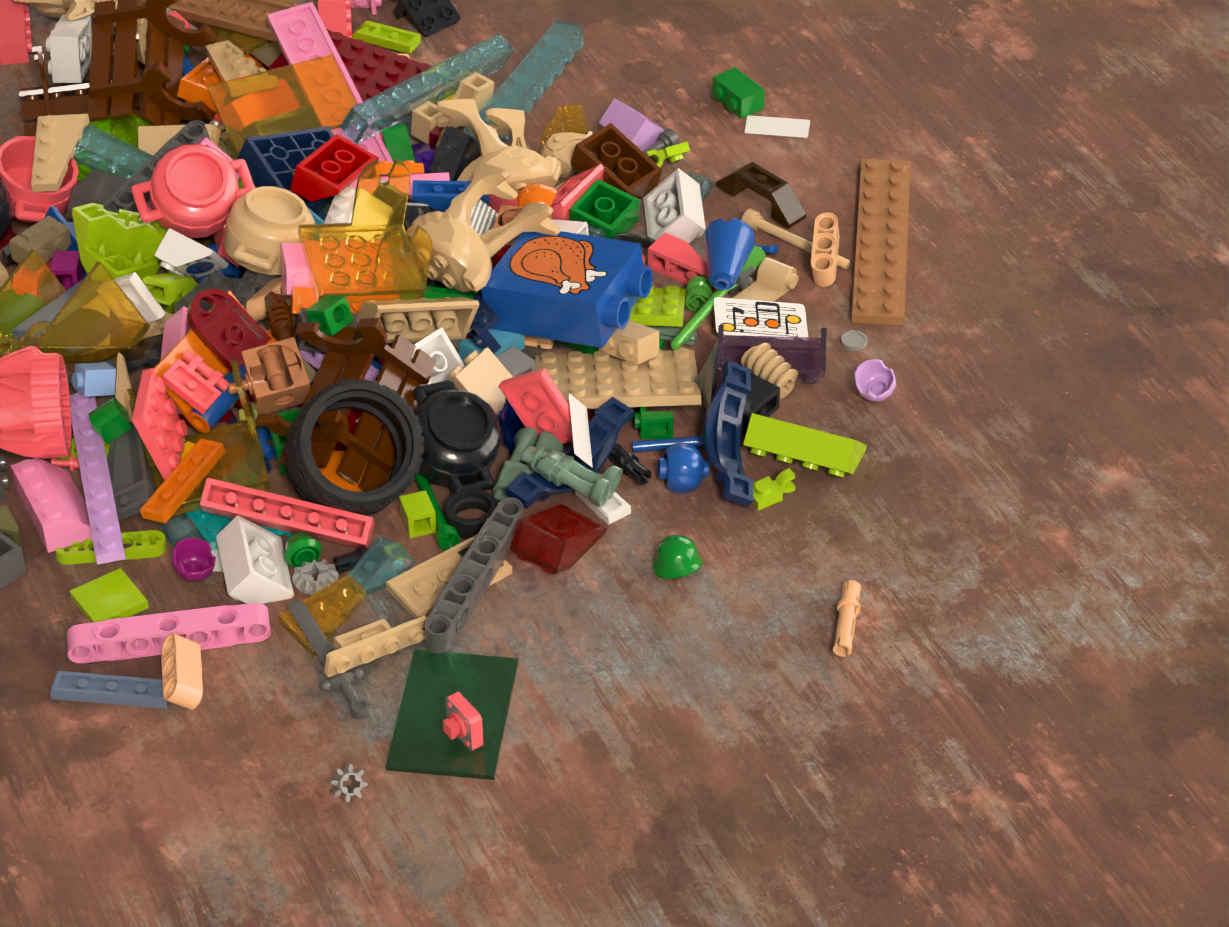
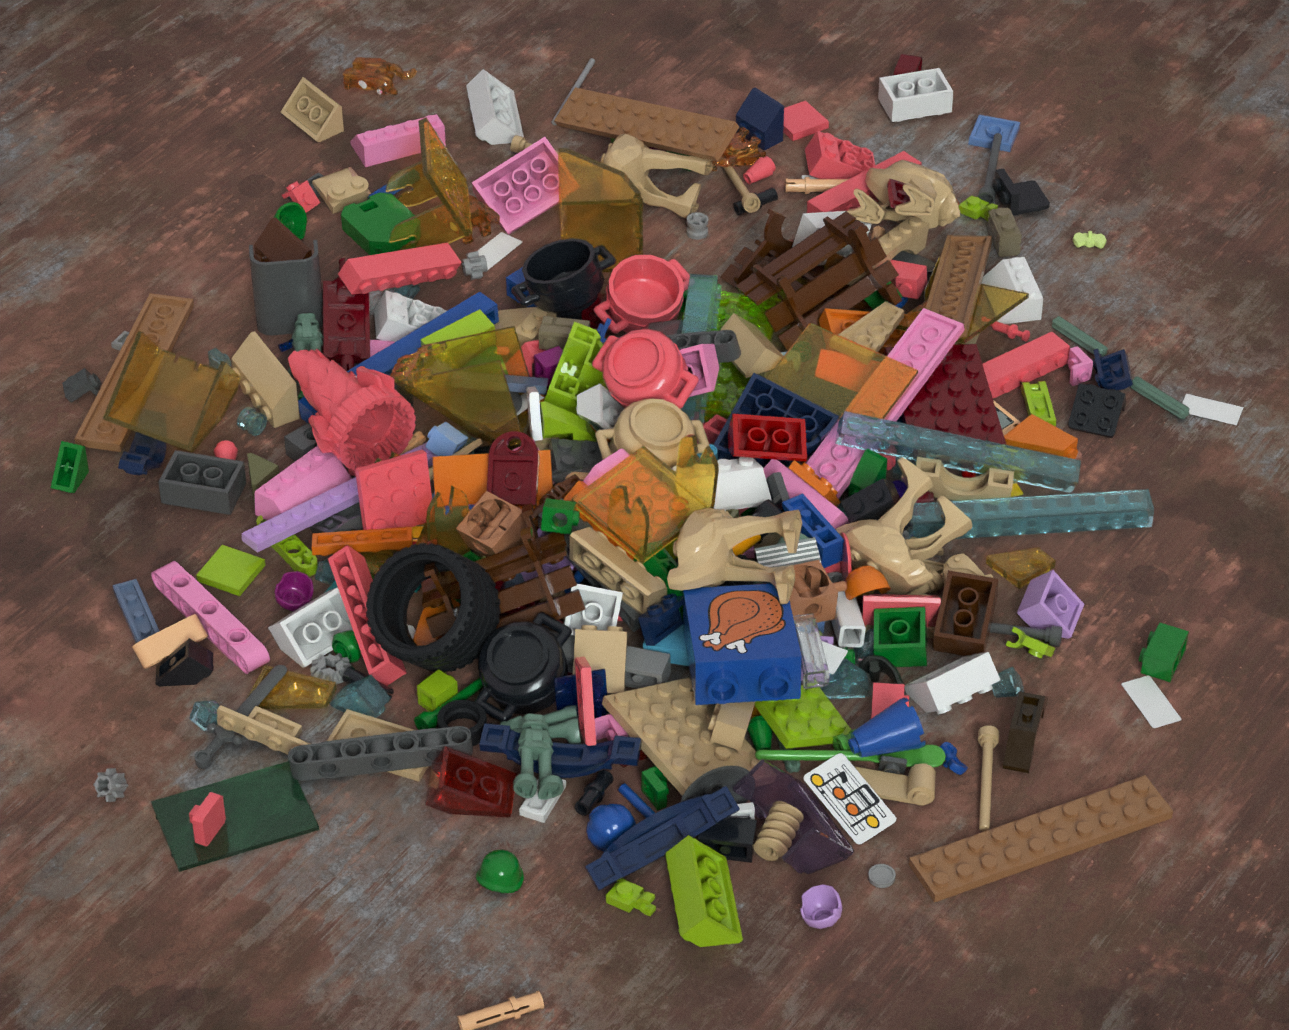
camera: 60 degrees right, 0 degrees up
tan wing [31,114,89,192] -> none
coral plate [161,350,230,415] -> none
white sticker [569,393,593,467] -> none
light nougat beam [811,212,840,287] -> none
none -> black slope [156,638,214,687]
none -> clear light blue slope [190,700,220,731]
none -> orange slope [1004,414,1078,469]

